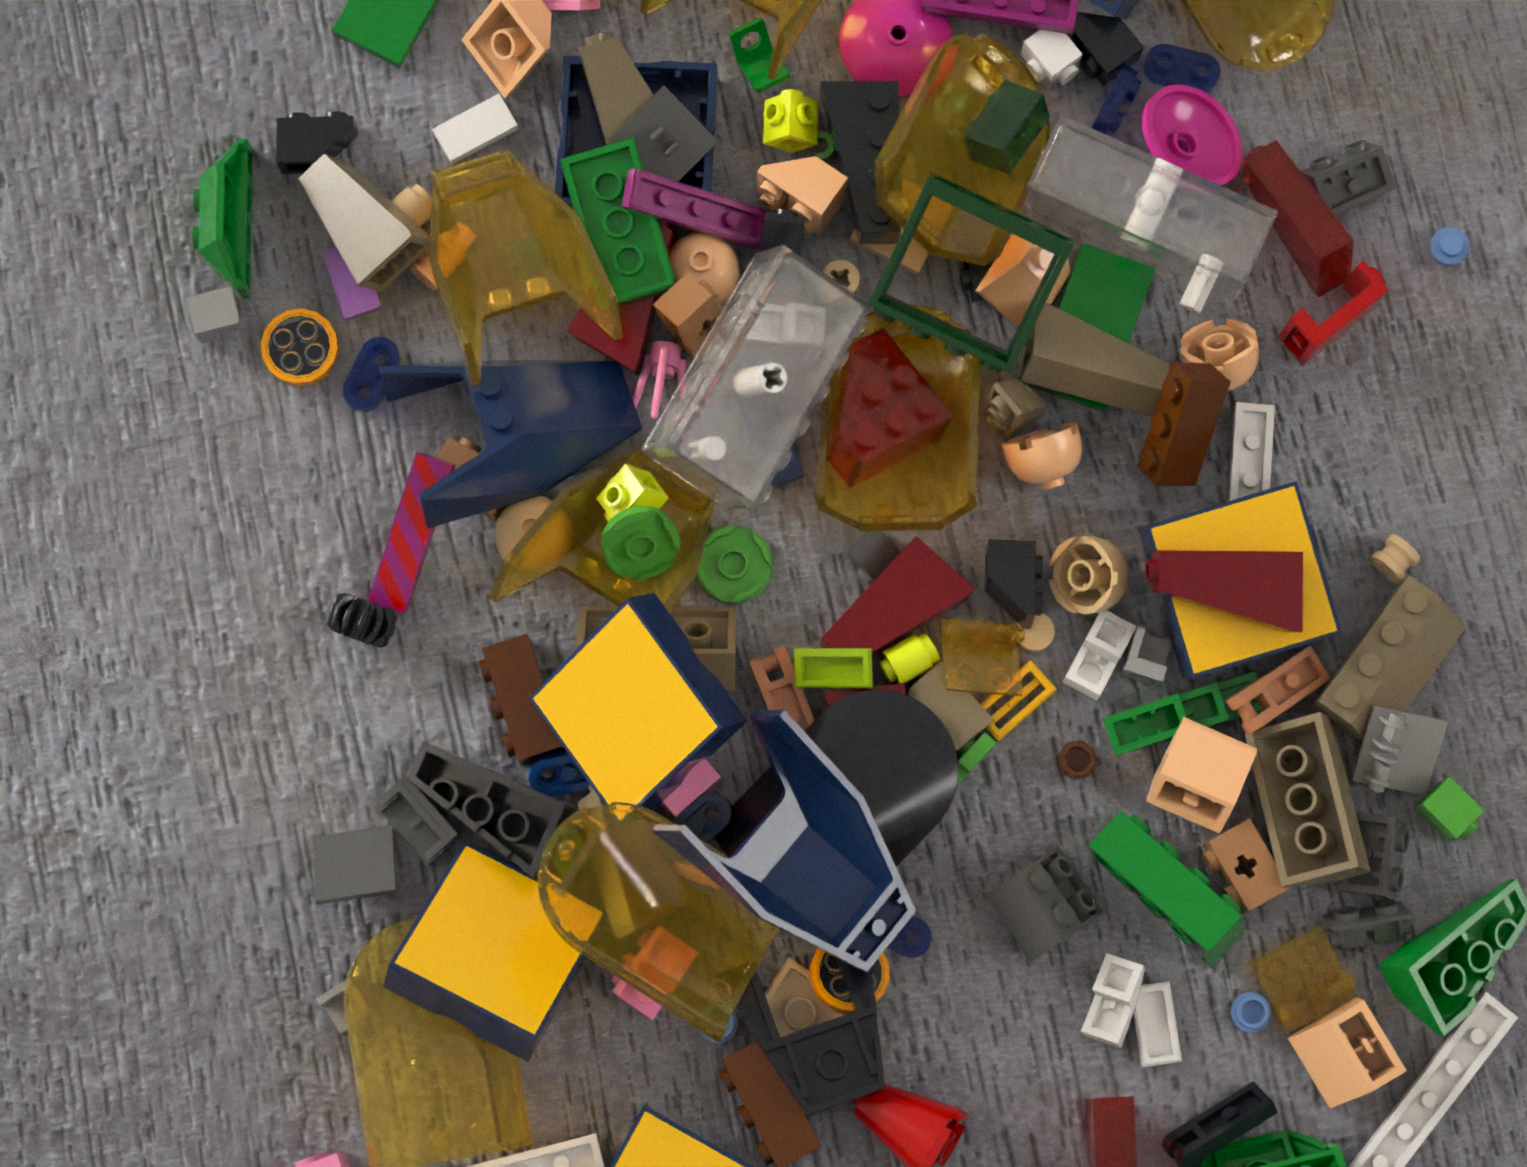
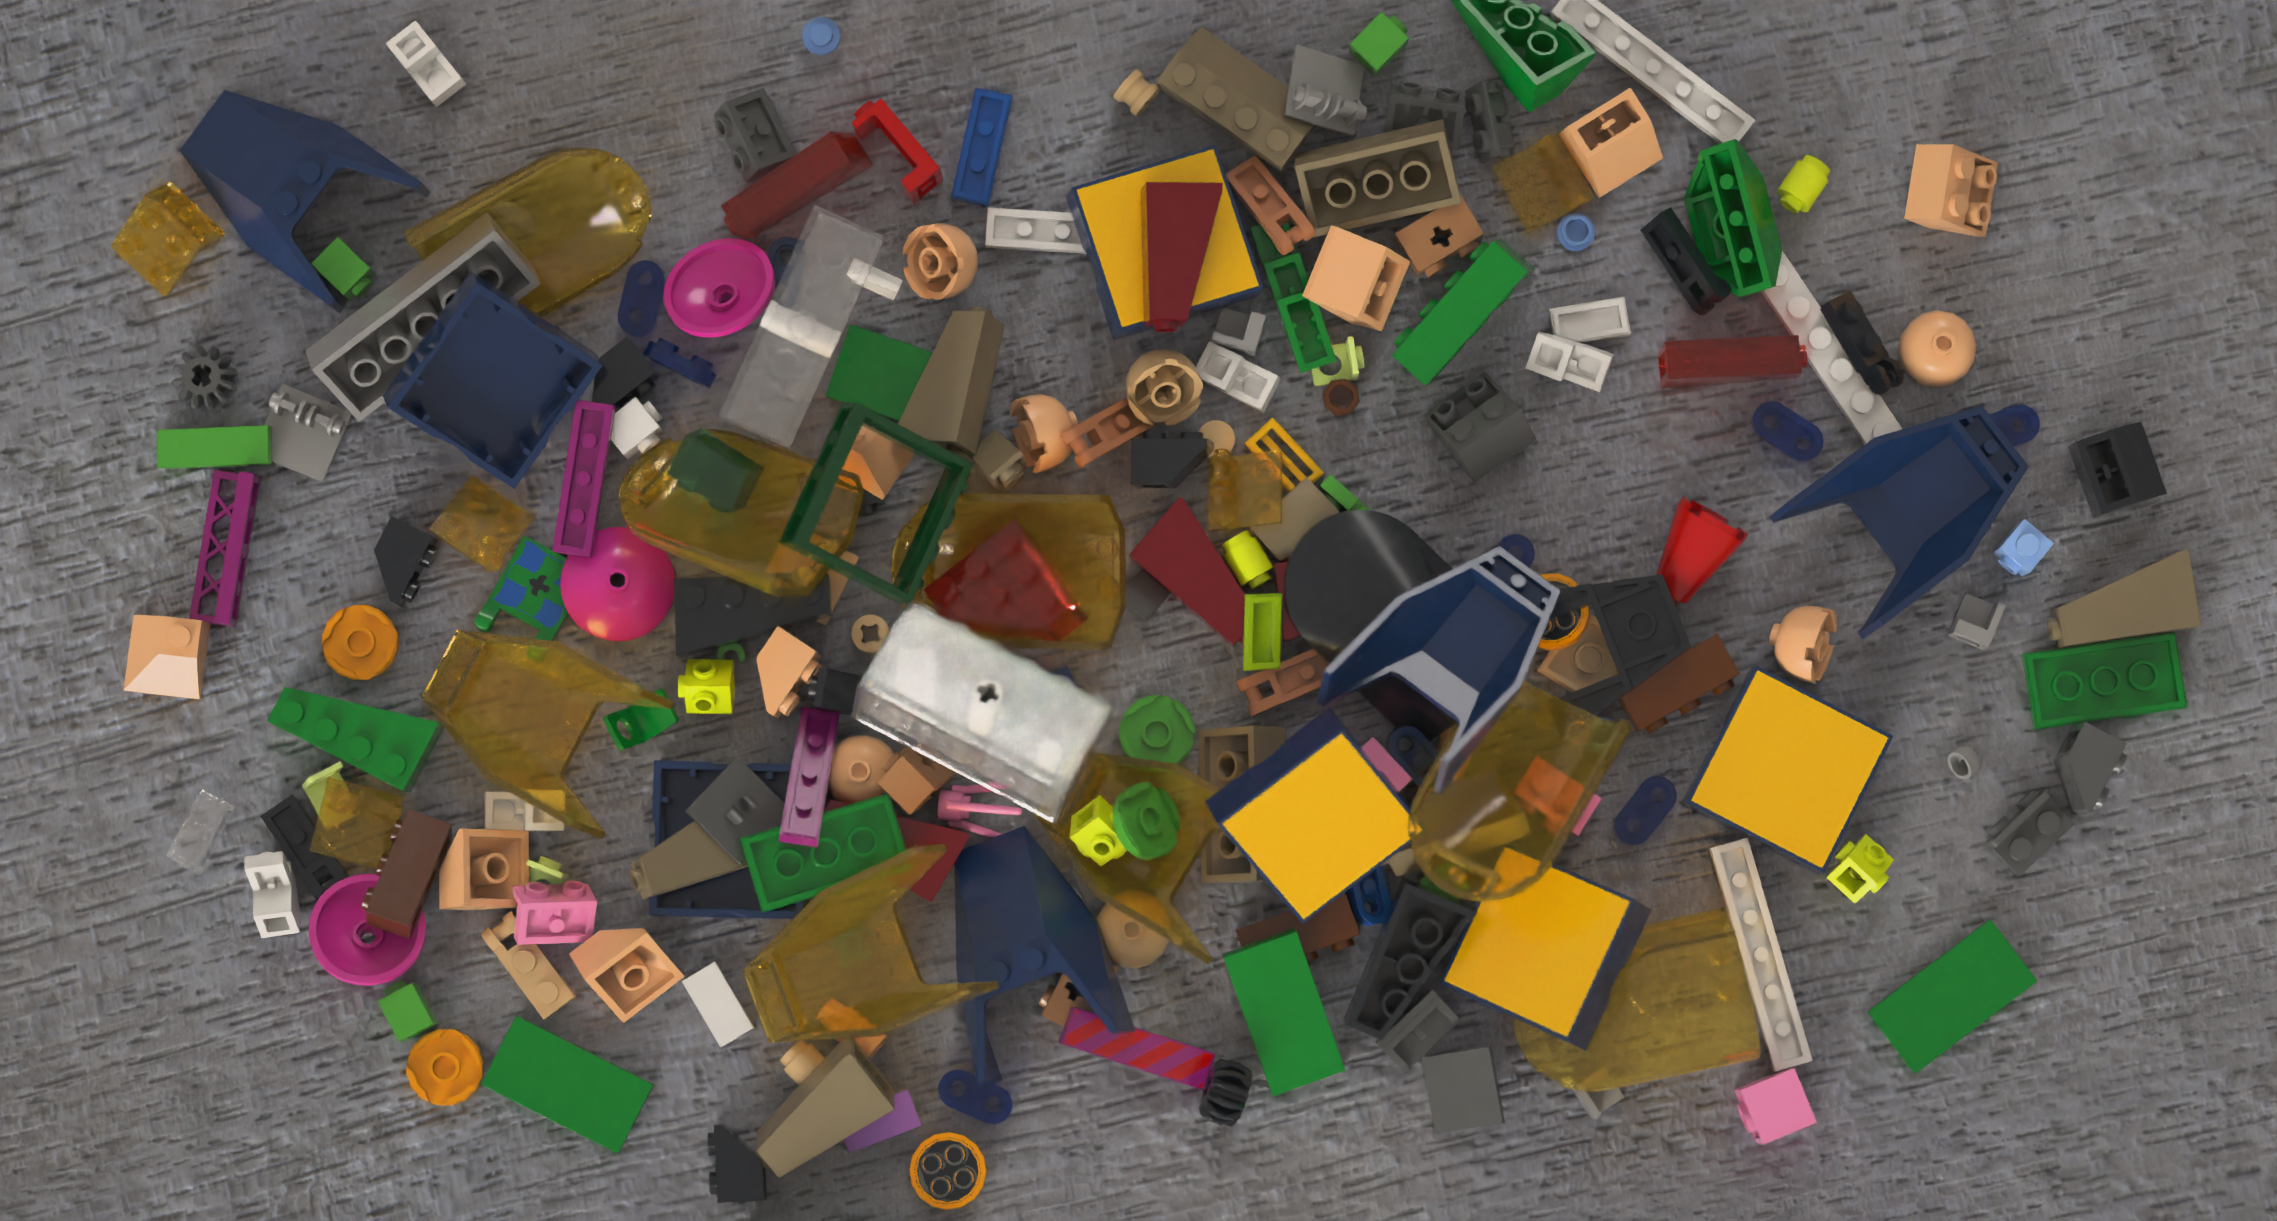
camera: 85 degrees left, 5 degrees up
reddish brown brick [1137,362,1231,486] -> none
none -> blue tile [951,87,1013,207]
none -> nougat plate [1060,398,1158,468]
none -> green tile [1222,928,1345,1096]
none -> yellowish green bracket [1311,336,1365,386]
none -> clear blue plate [1613,776,1677,845]

